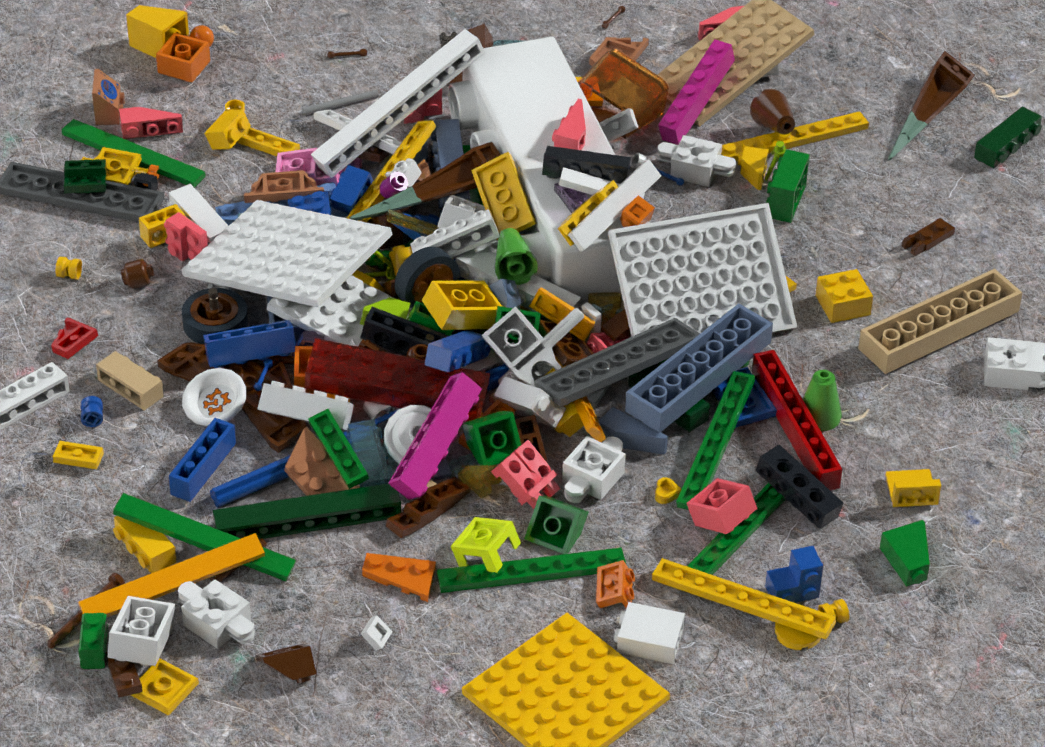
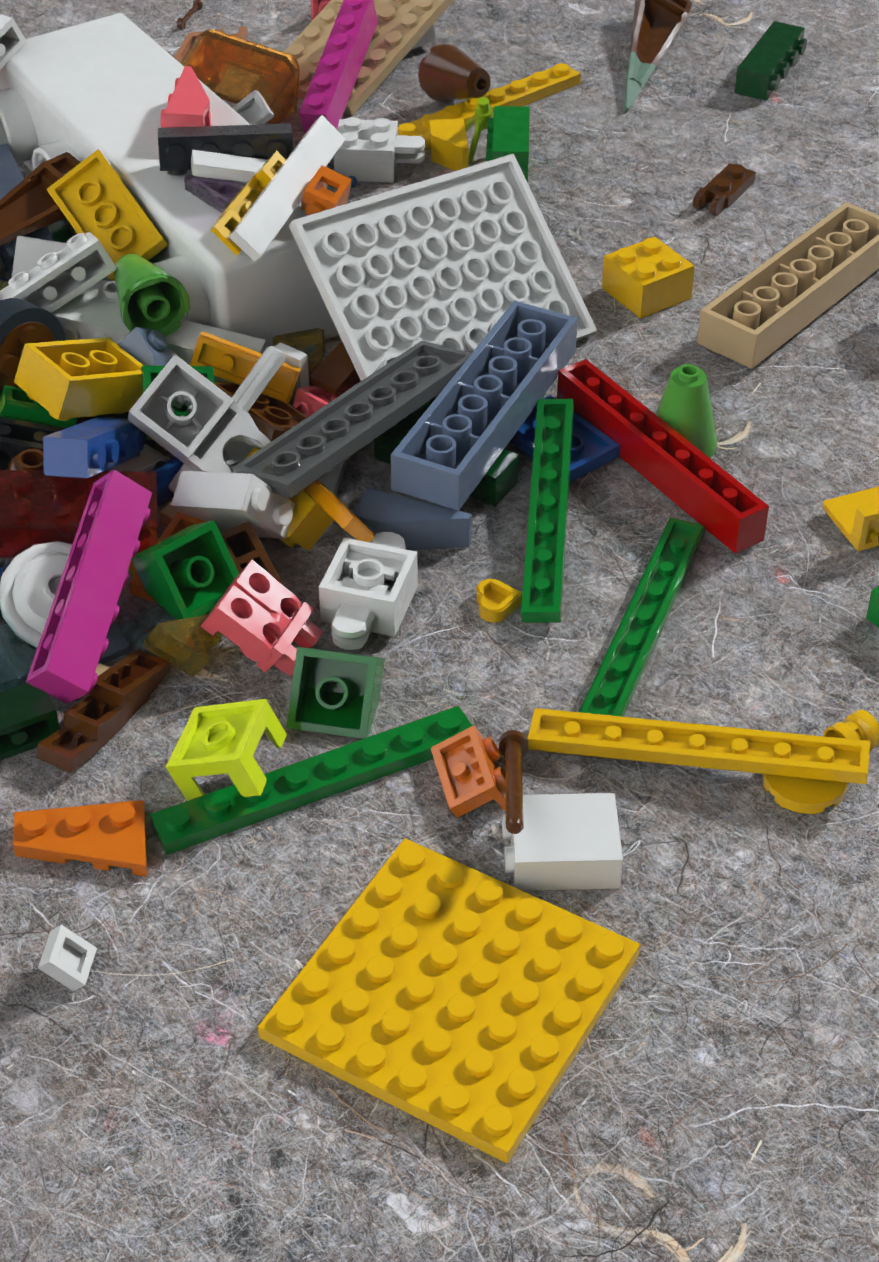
camera: 15 degrees left, 0 degrees up
coral brick [686,478,757,534] -> none
black brick [755,445,844,529] -> none
blue brick [765,546,823,603] -> none
none -> reddish brown bar [499,730,528,834]

